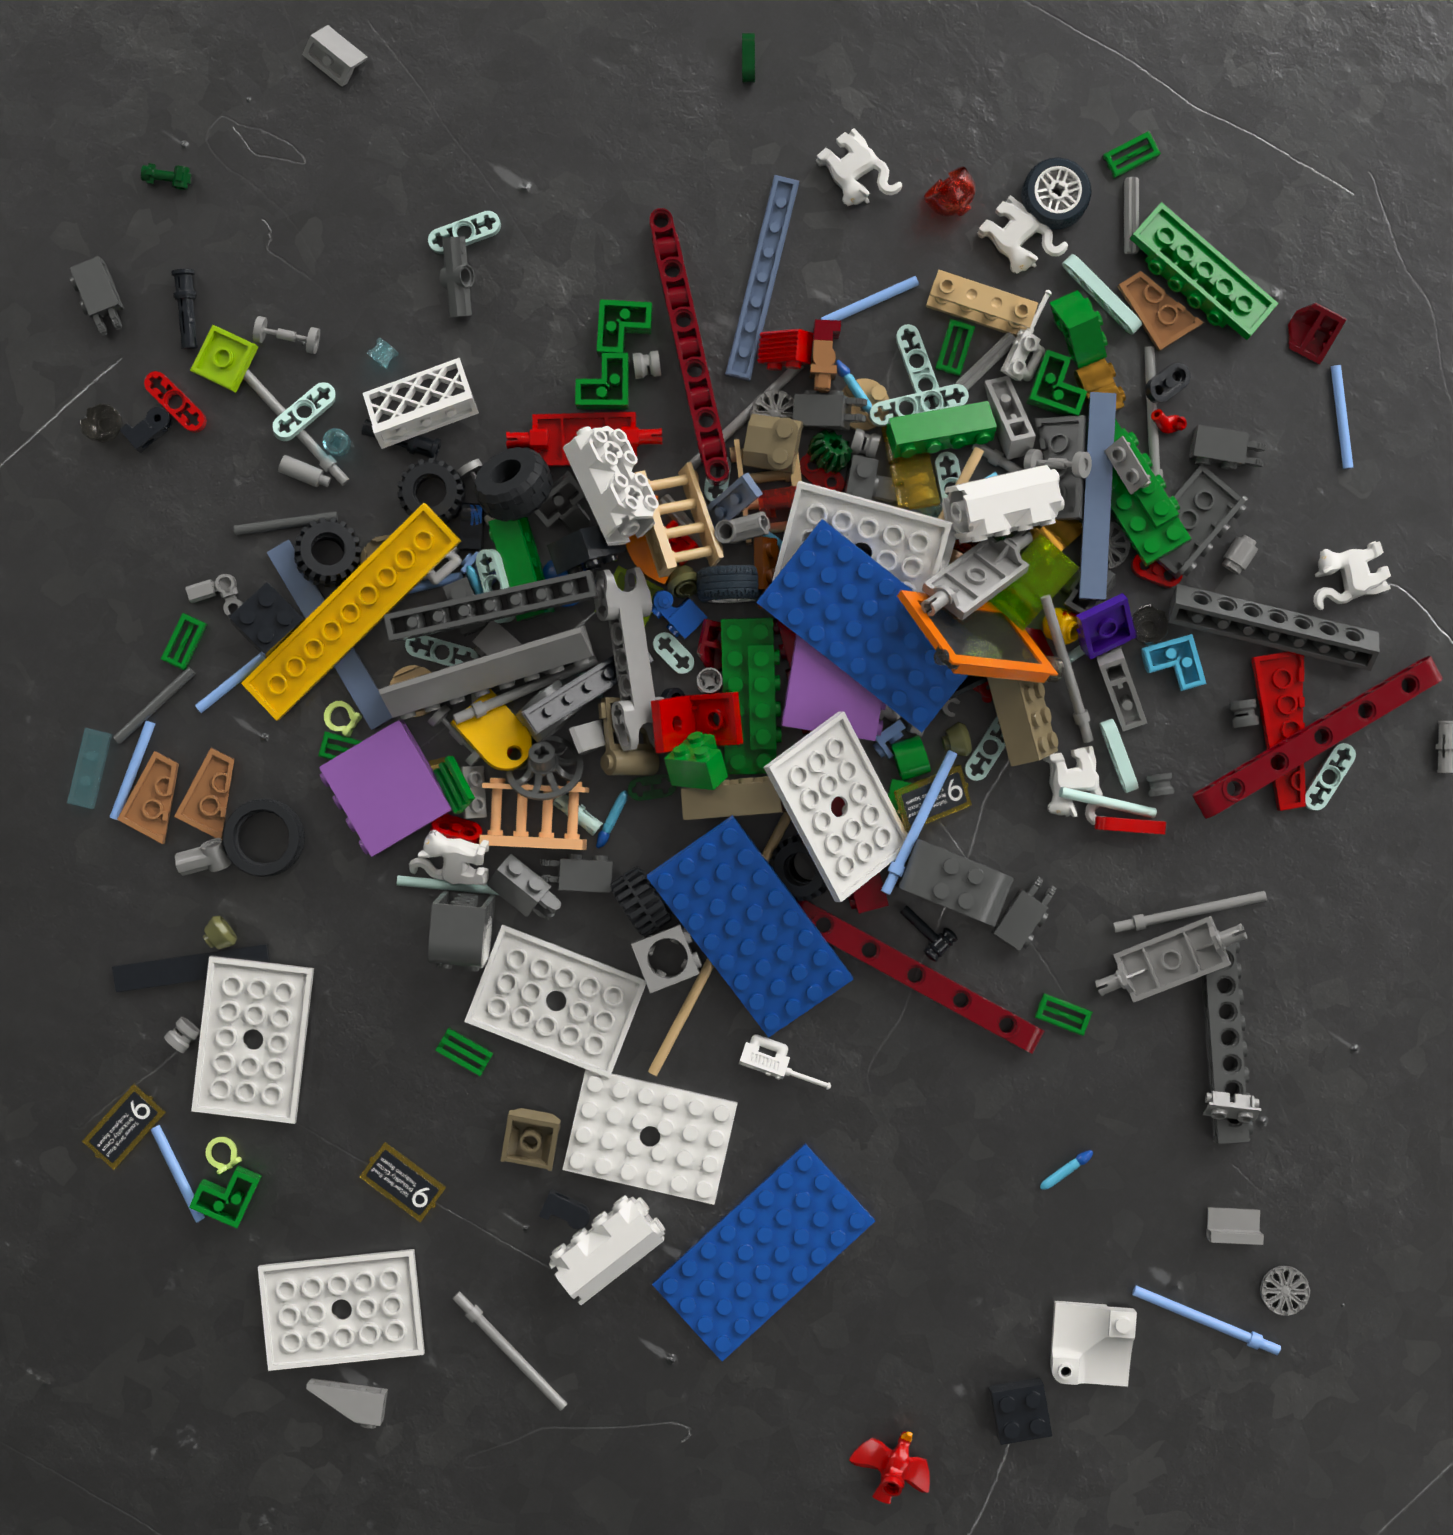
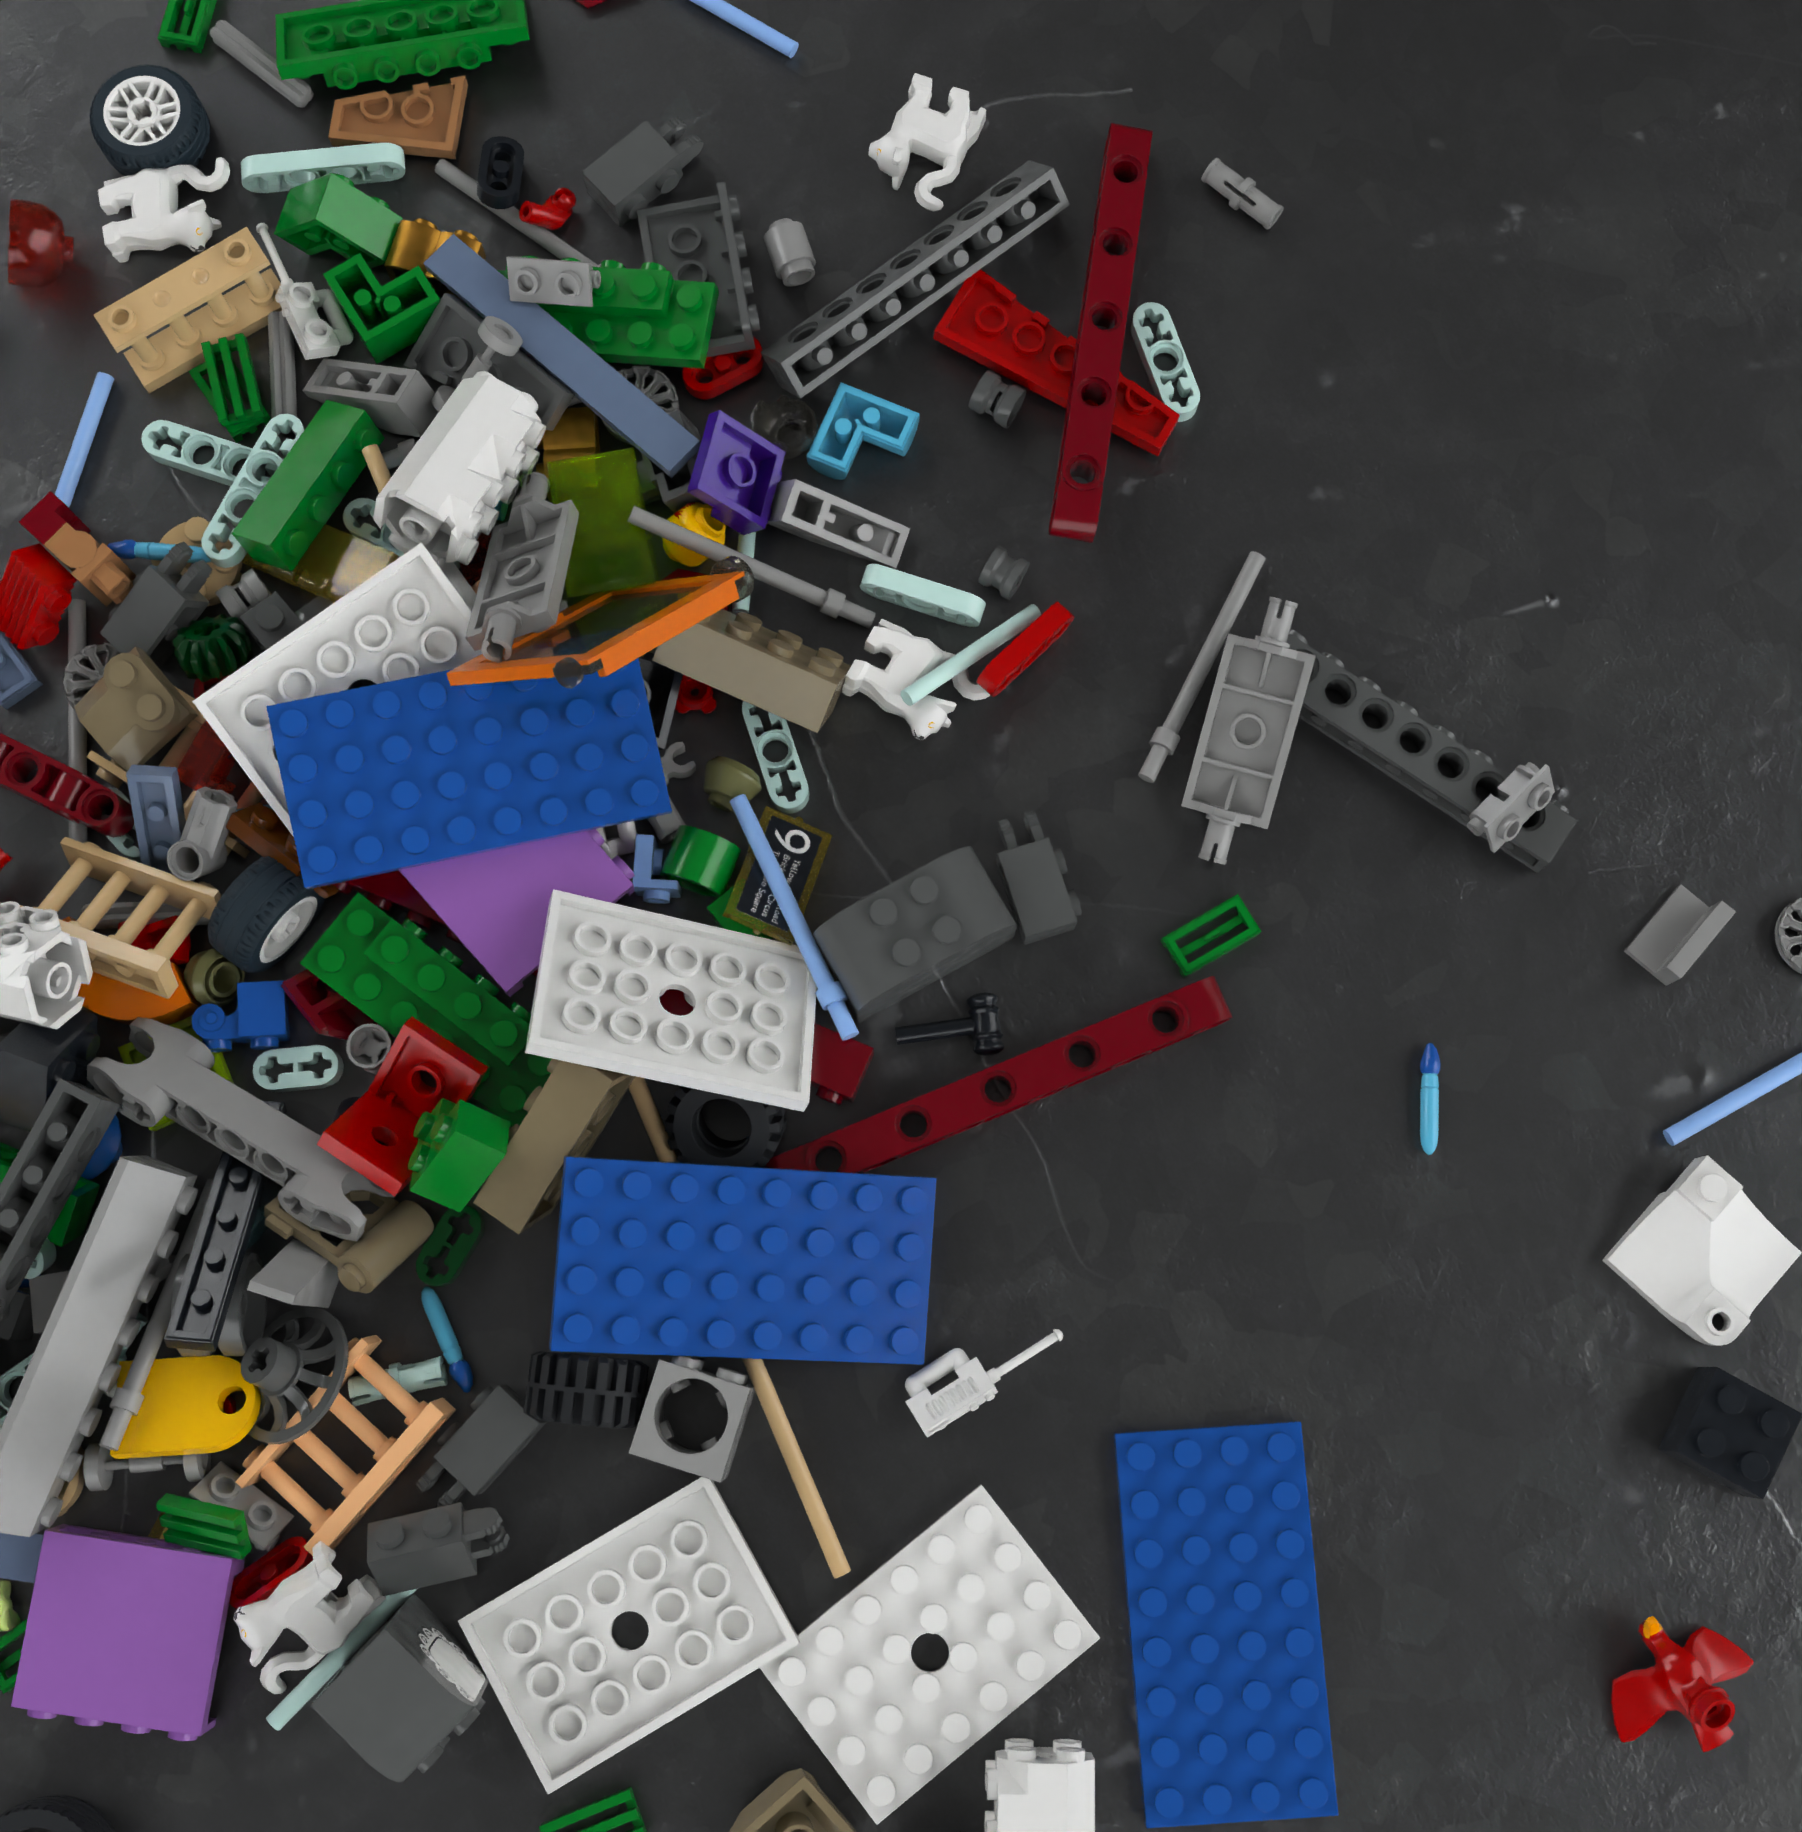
camera: 55 degrees left, 10 degrees down
none -> green tile [201,333,265,427]

